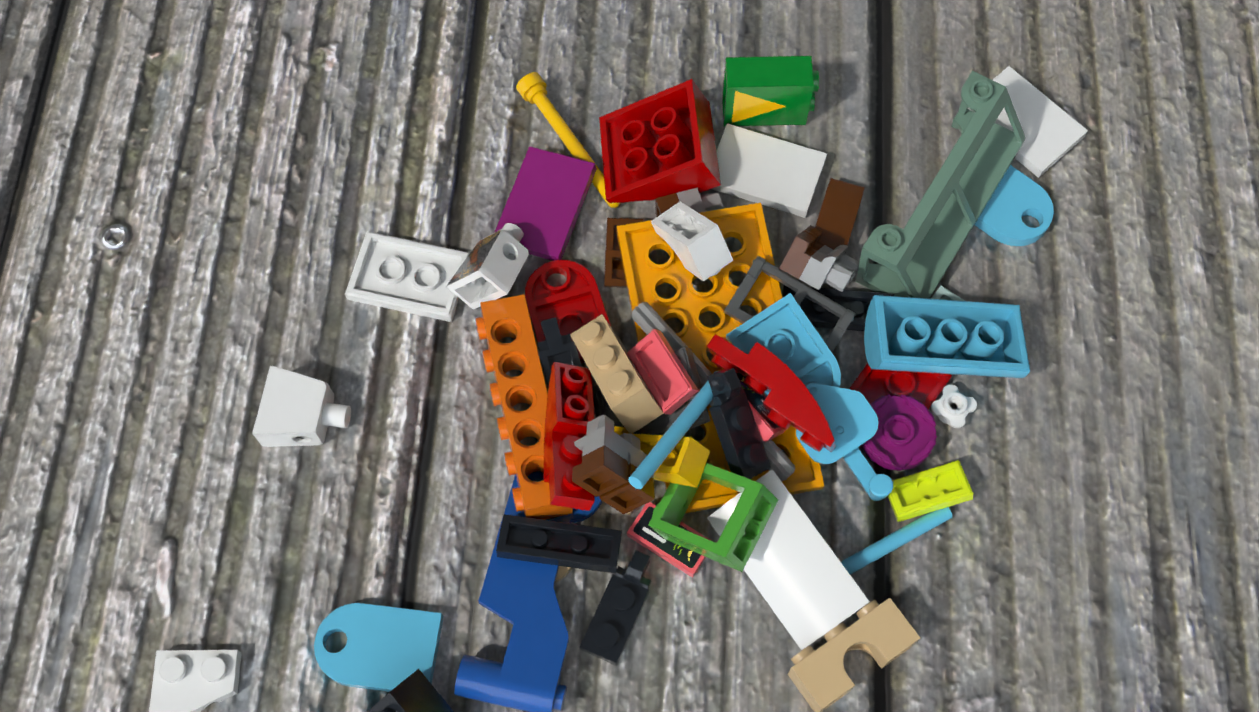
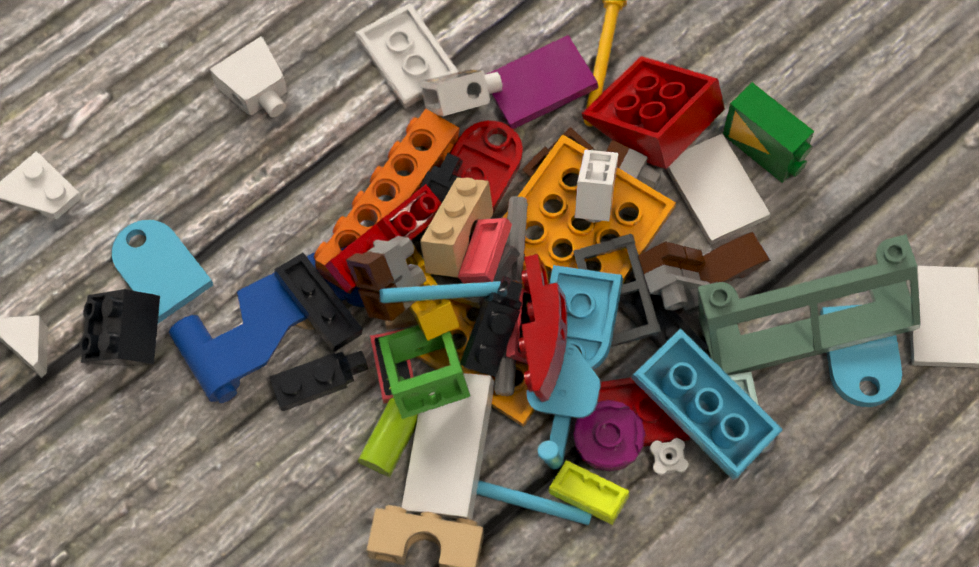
camera: 45 degrees right, 0 degrees up
none -> lime brick [358,398,418,478]

